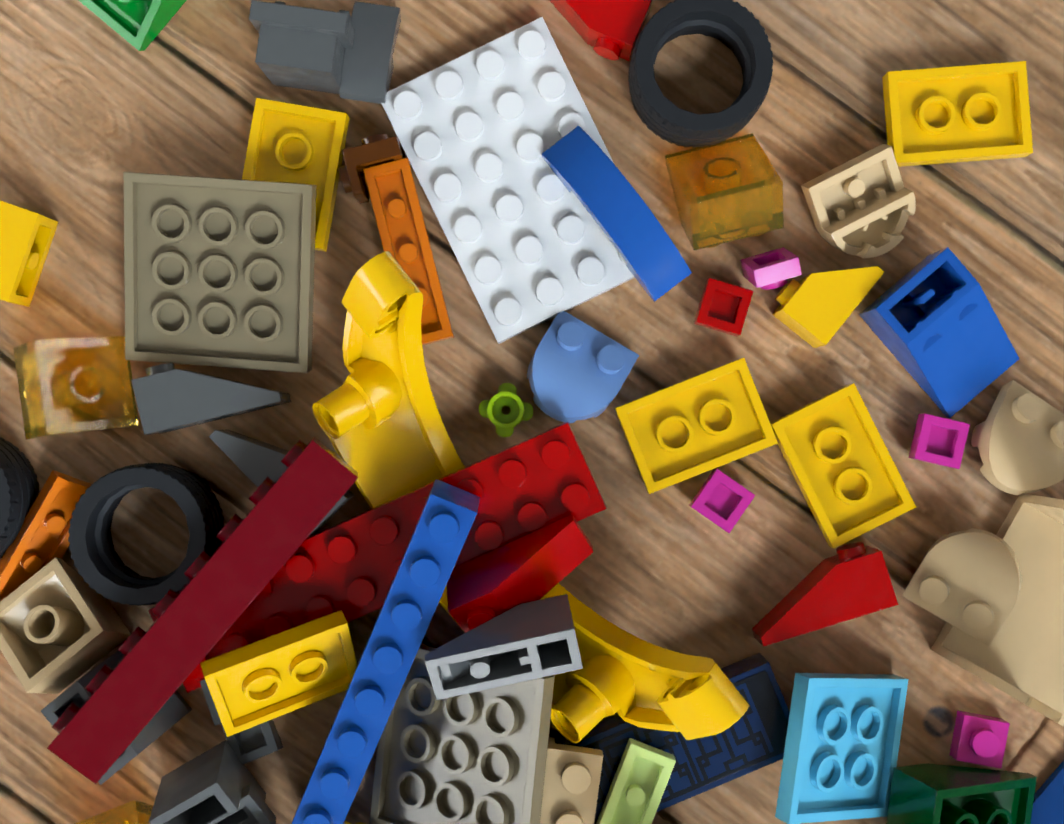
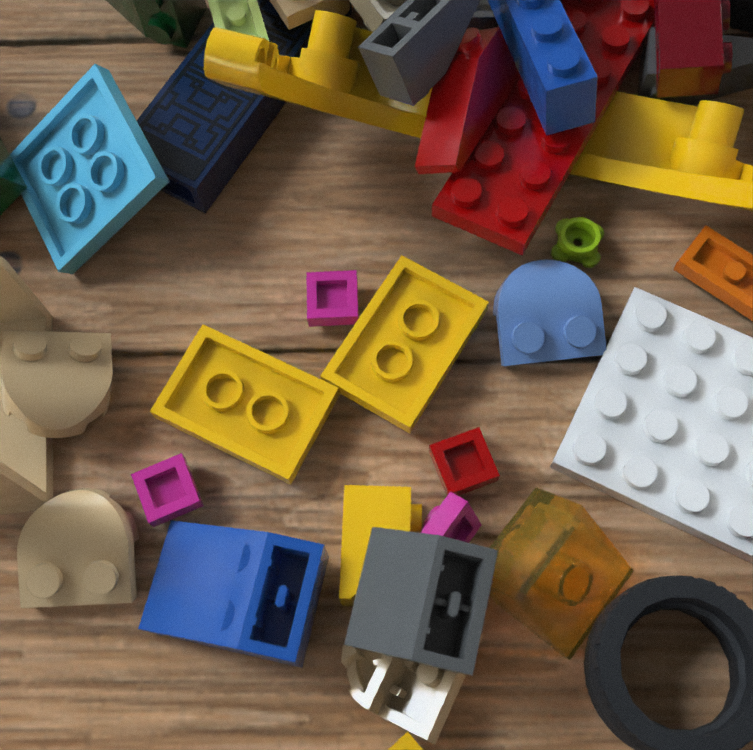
camera: 145 degrees right, 20 degrees down
blue slope [542,125,692,302] -> none
red slope [752,542,898,647] -> none
none -> dark grey slope [344,527,498,676]

